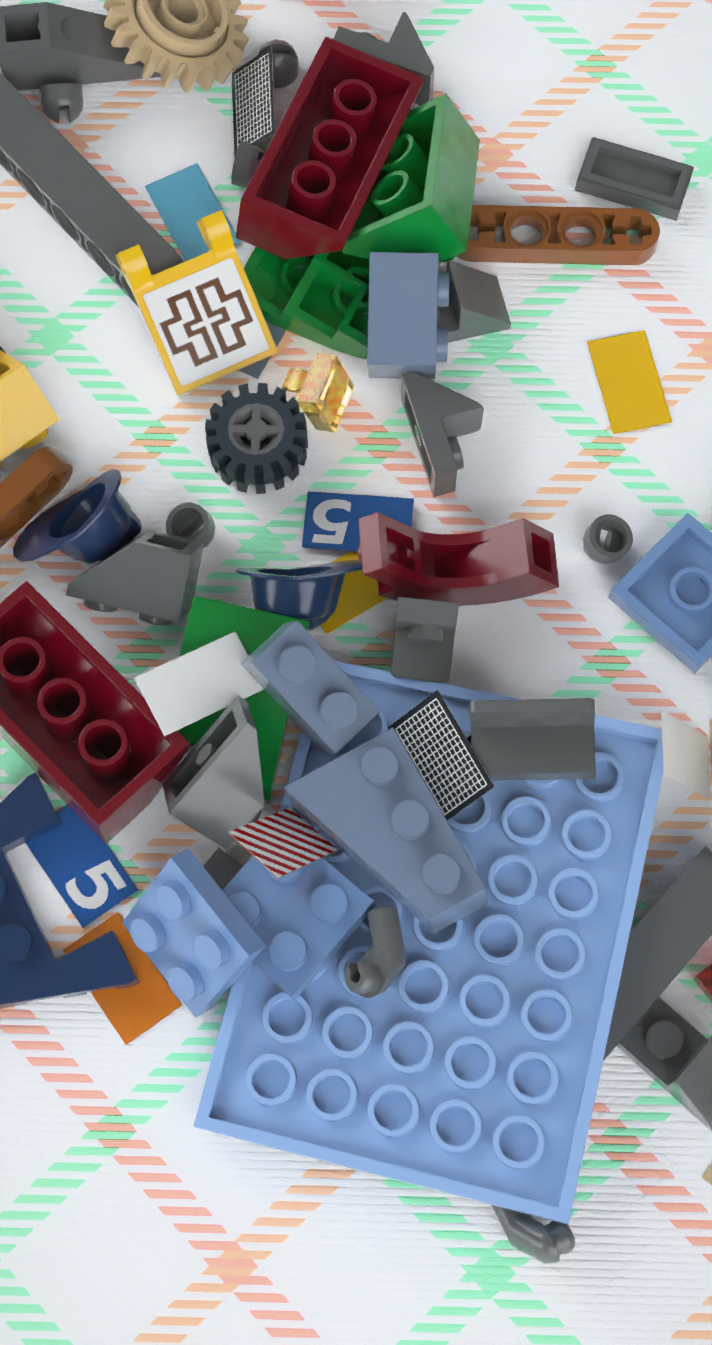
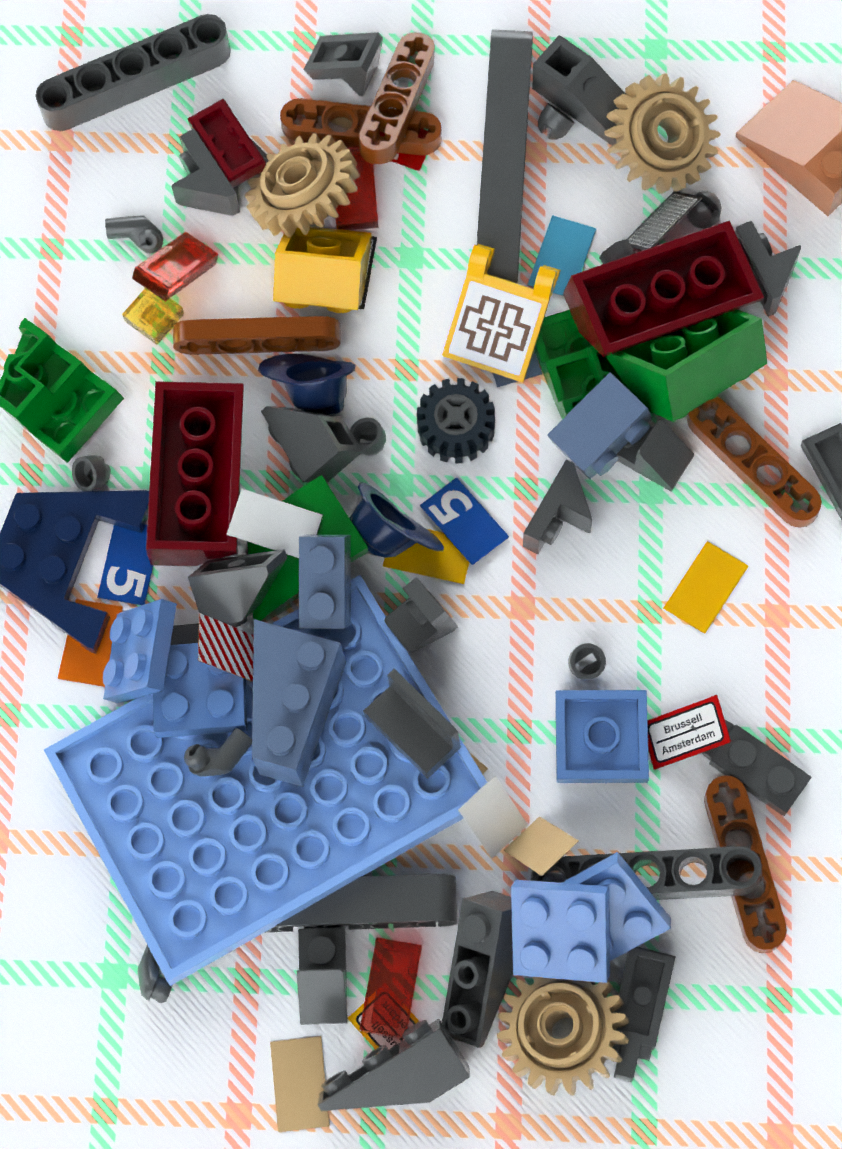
camera: 50 degrees right, 0 degrees up
clear yellow tile [282,352,355,433] -> none
dark red arch [358,512,559,606] -> none
black sticker [388,690,495,821] -> none

